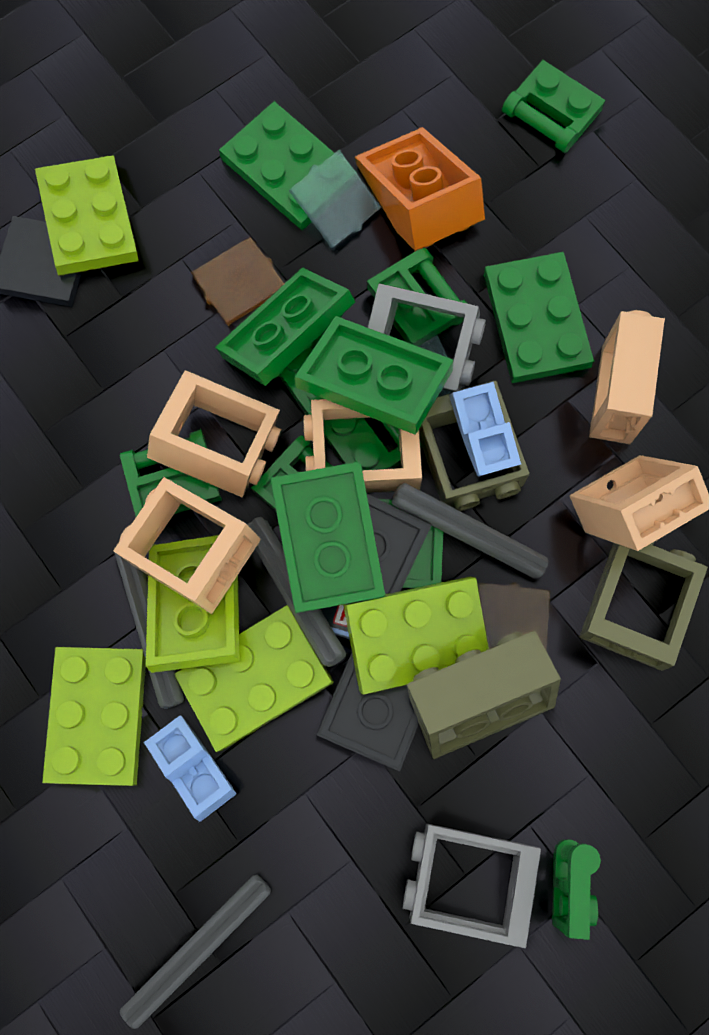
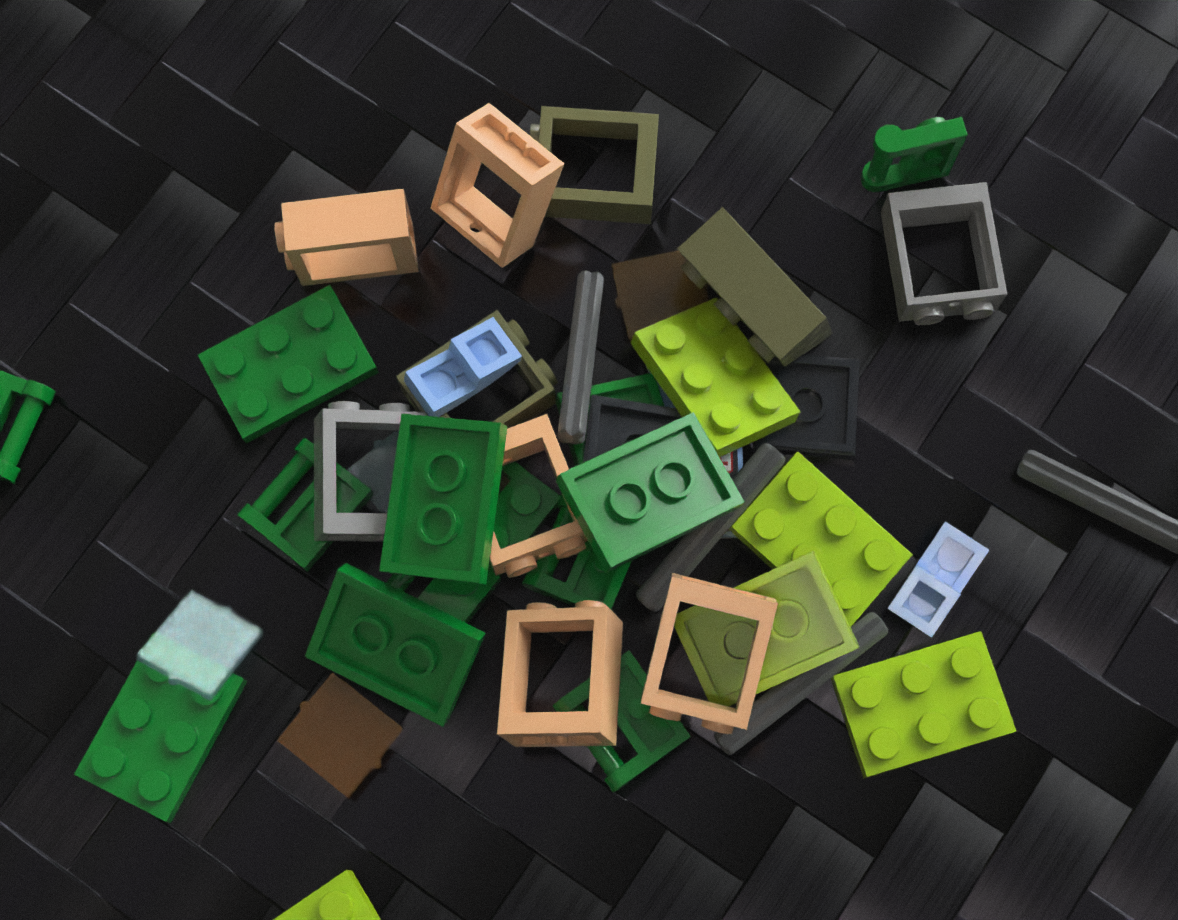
camera: 110 degrees left, 0 degrees up
orange slope [355,127,485,251] -> none

